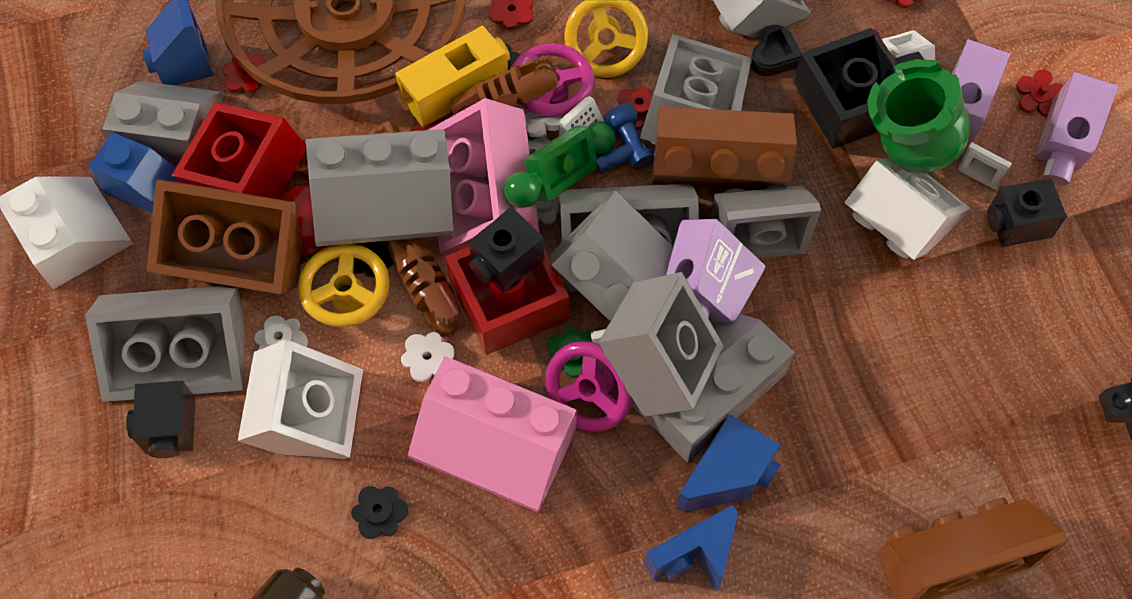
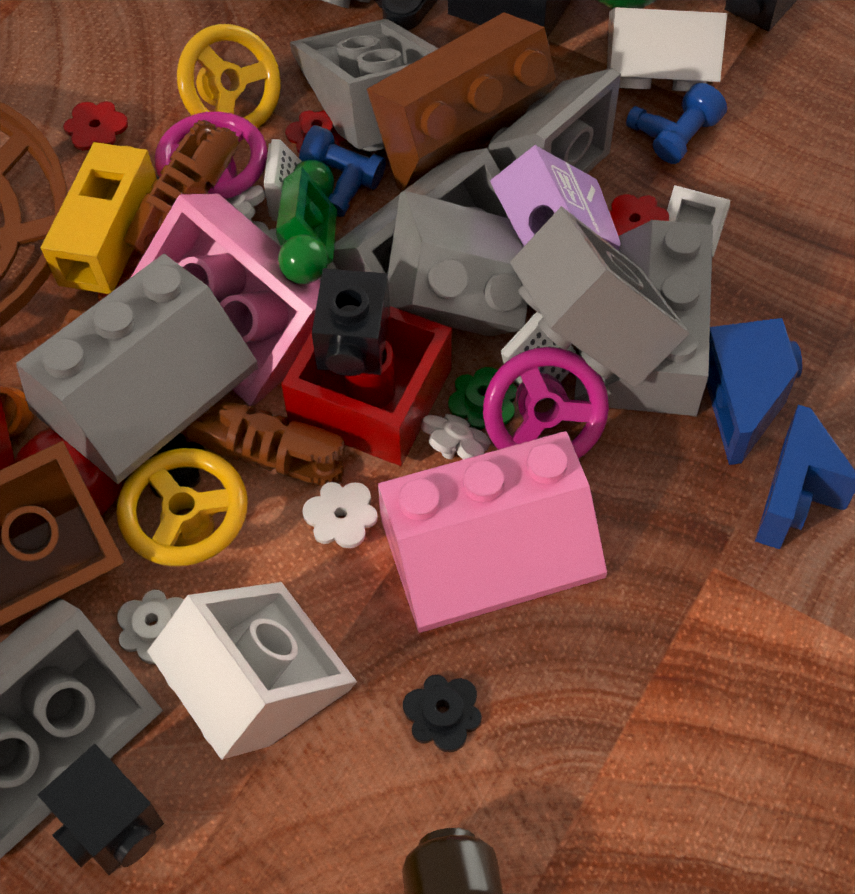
camera: 40 degrees left, 5 degrees down
none -> white plant [421,414,491,460]
none -> red plant [609,194,669,236]
none -> blue piece [626,83,727,164]
none -> white slope [667,185,731,257]

